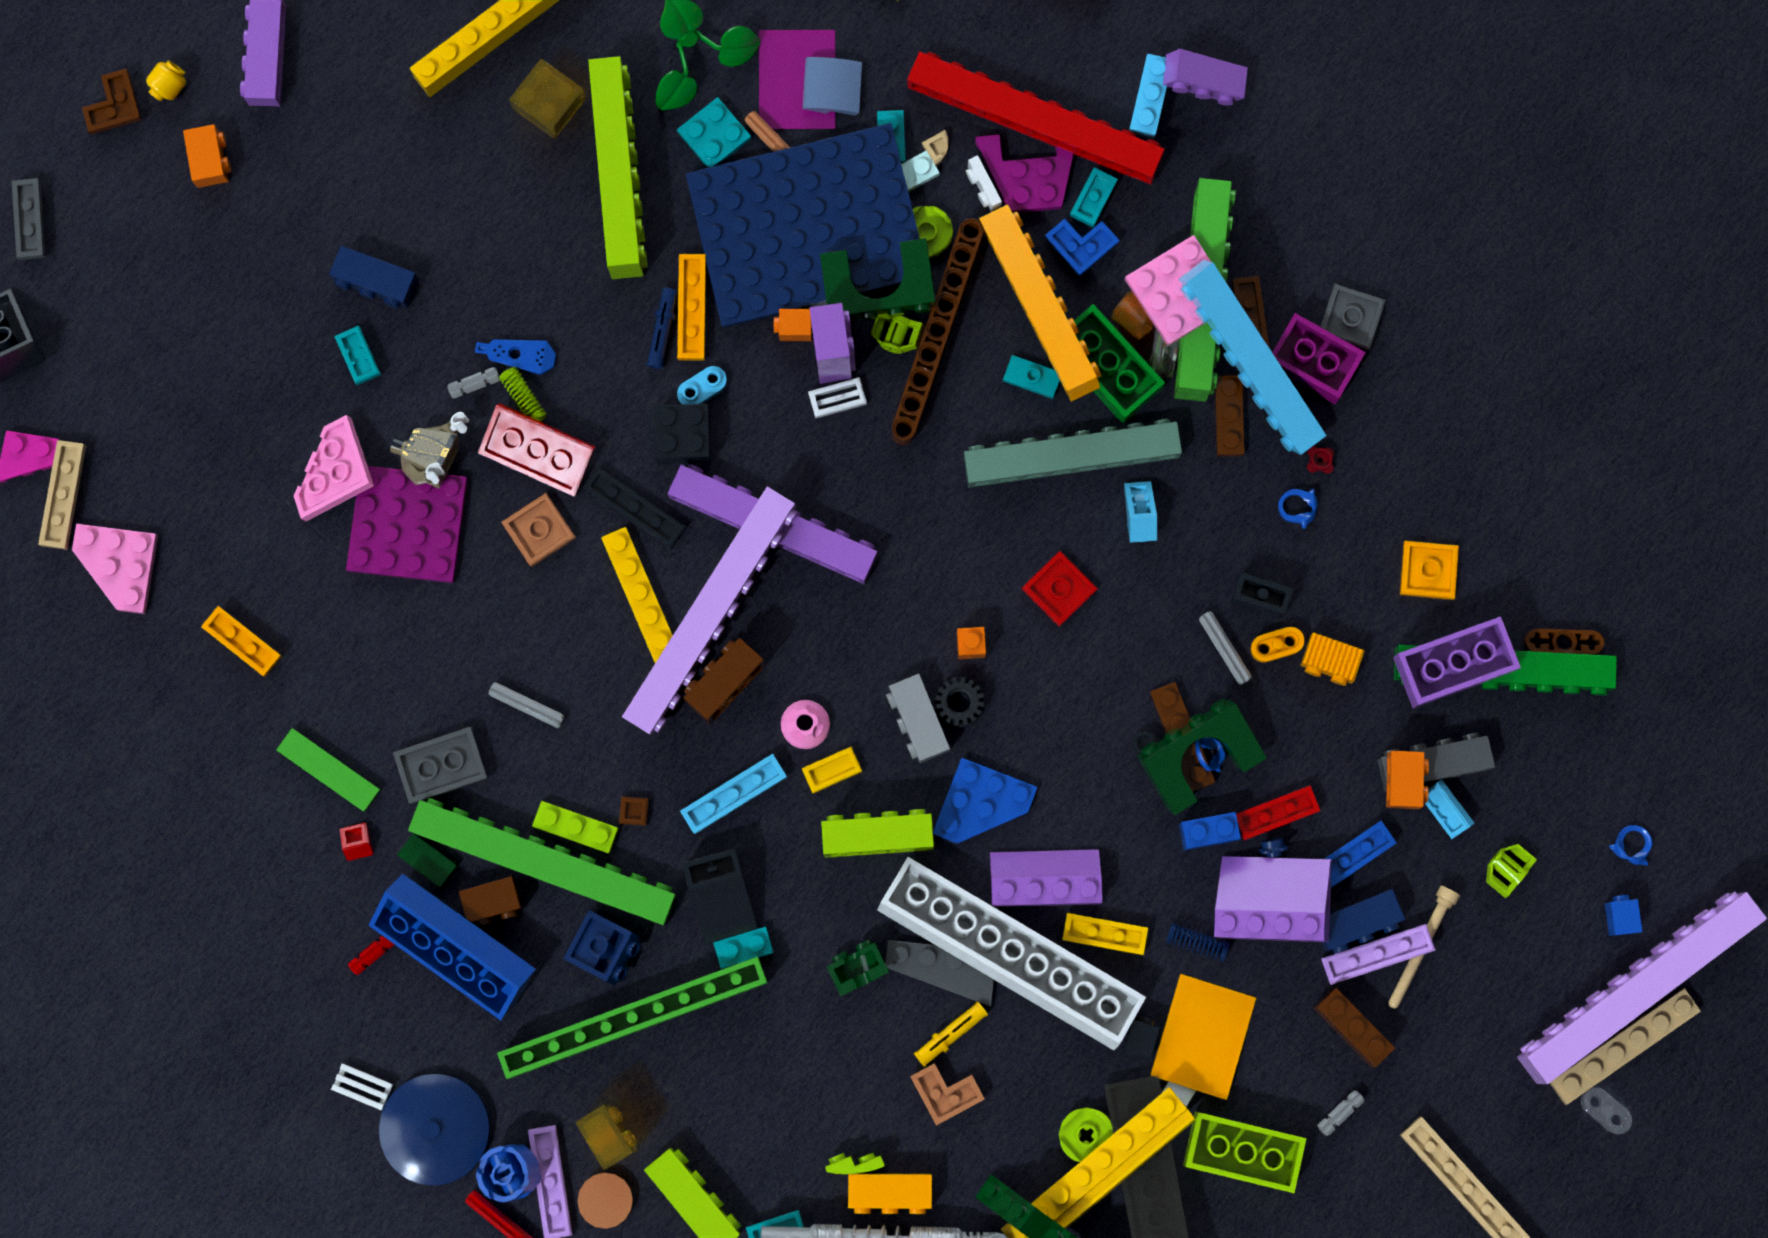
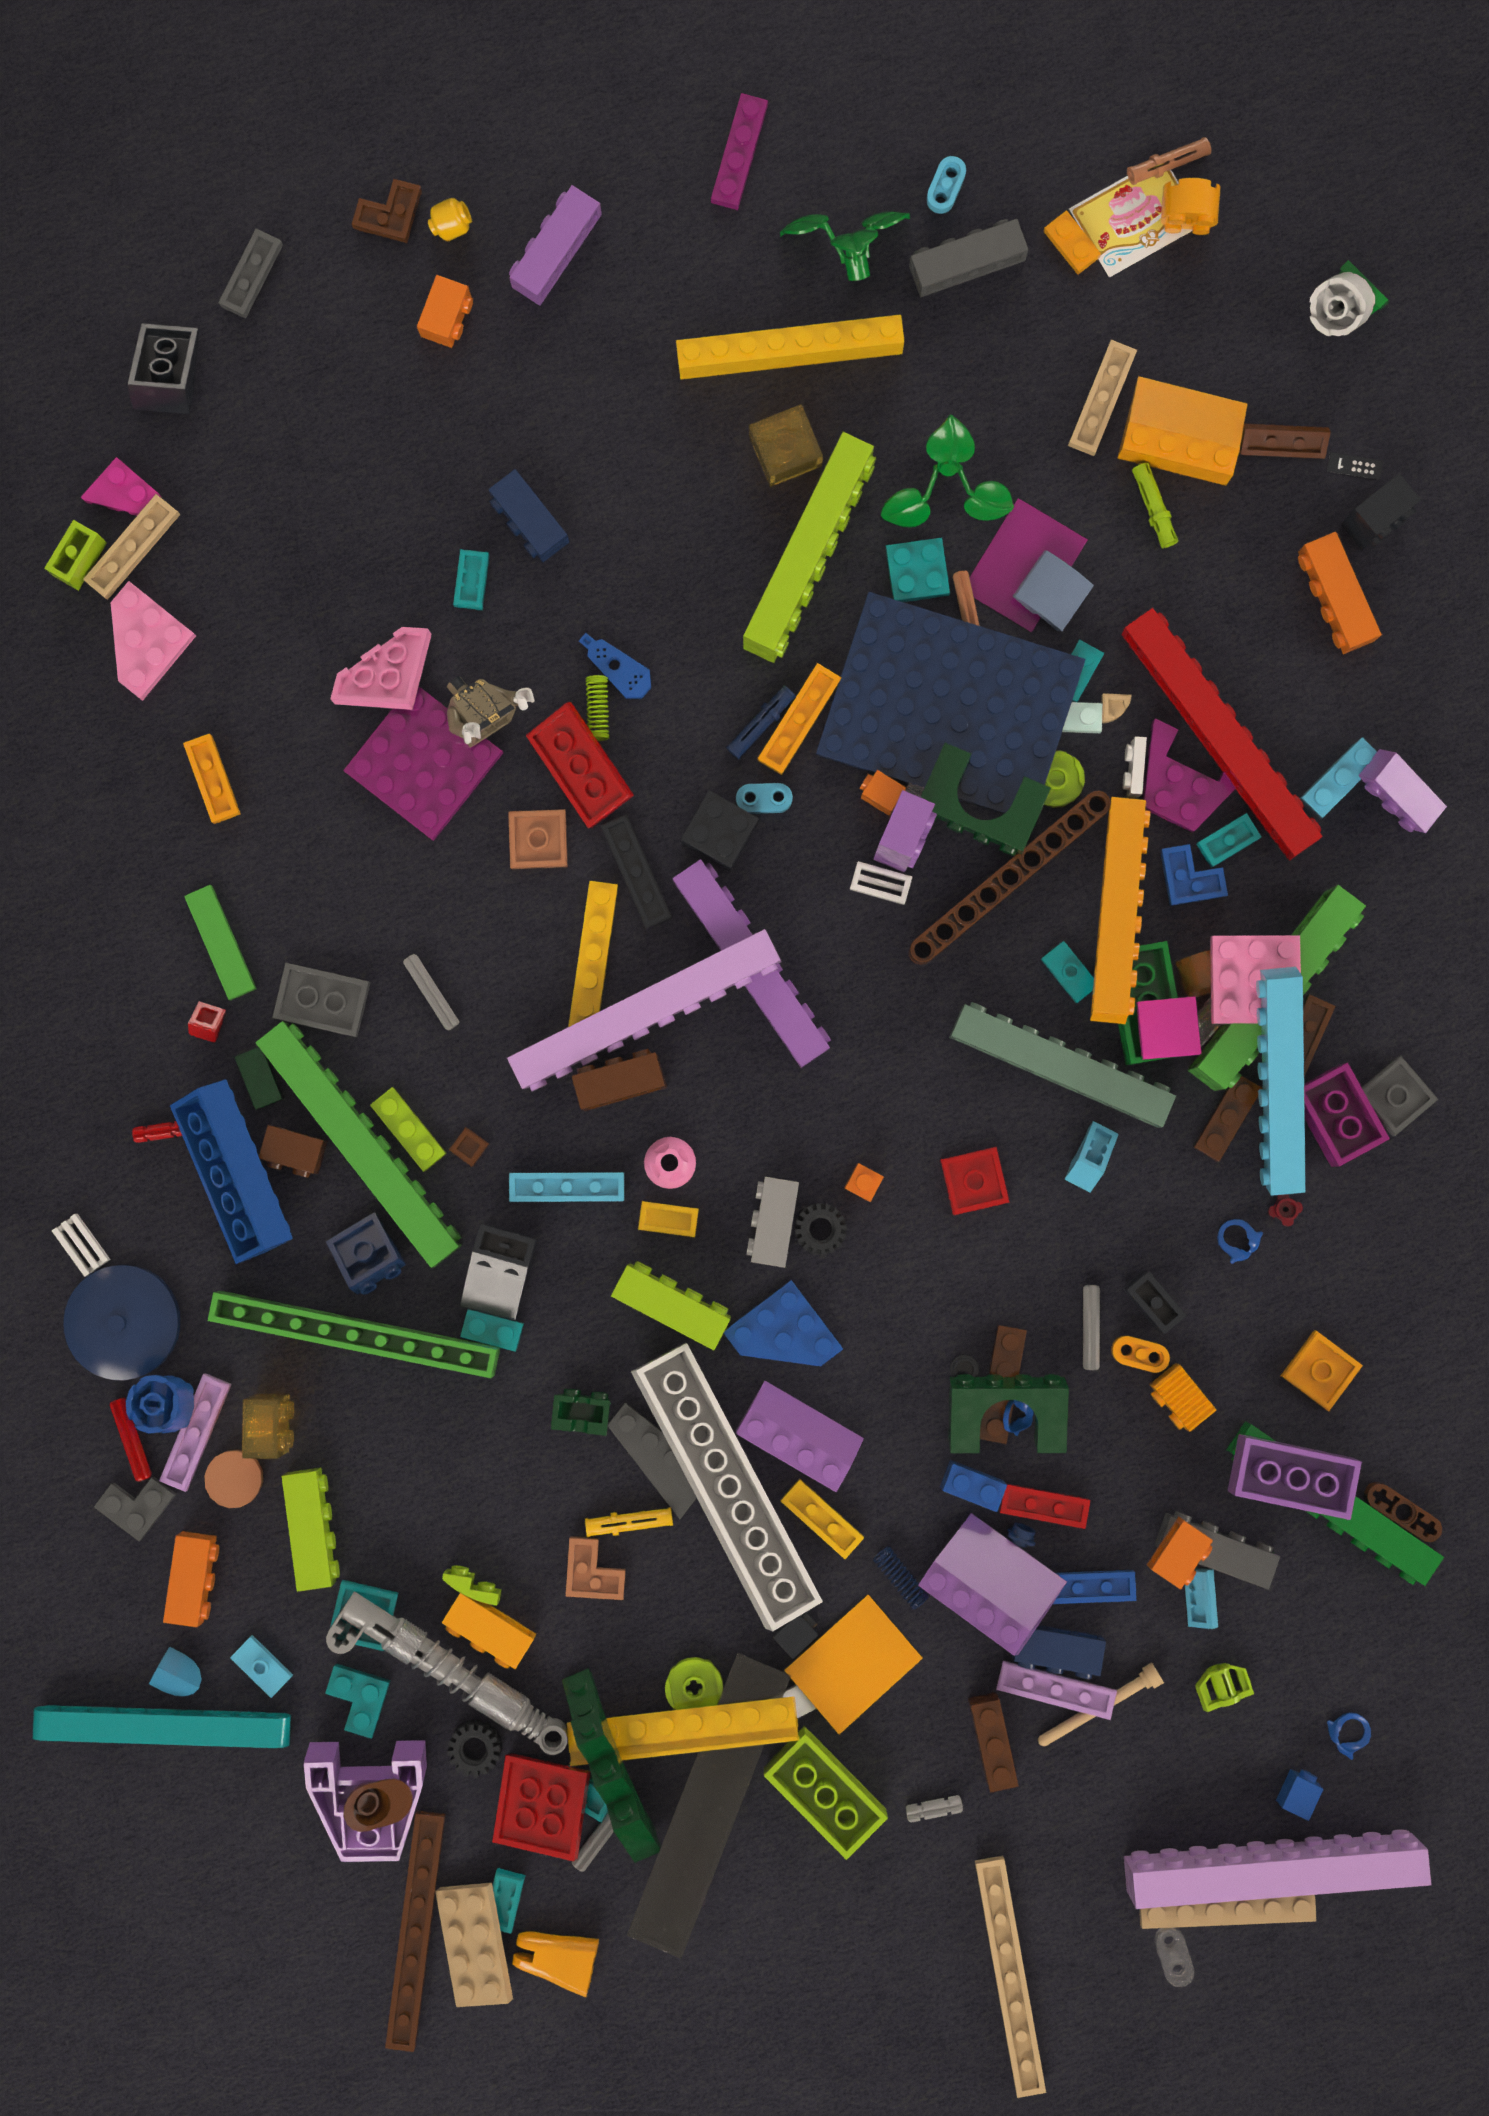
camera: 35 degrees right, 5 degrees up
light grey axle [448,367,500,398] -> none
lime piece [871,314,925,354] -> none
none -> lime brick [44,520,107,591]
none -> dark pink tile [1136,997,1201,1060]

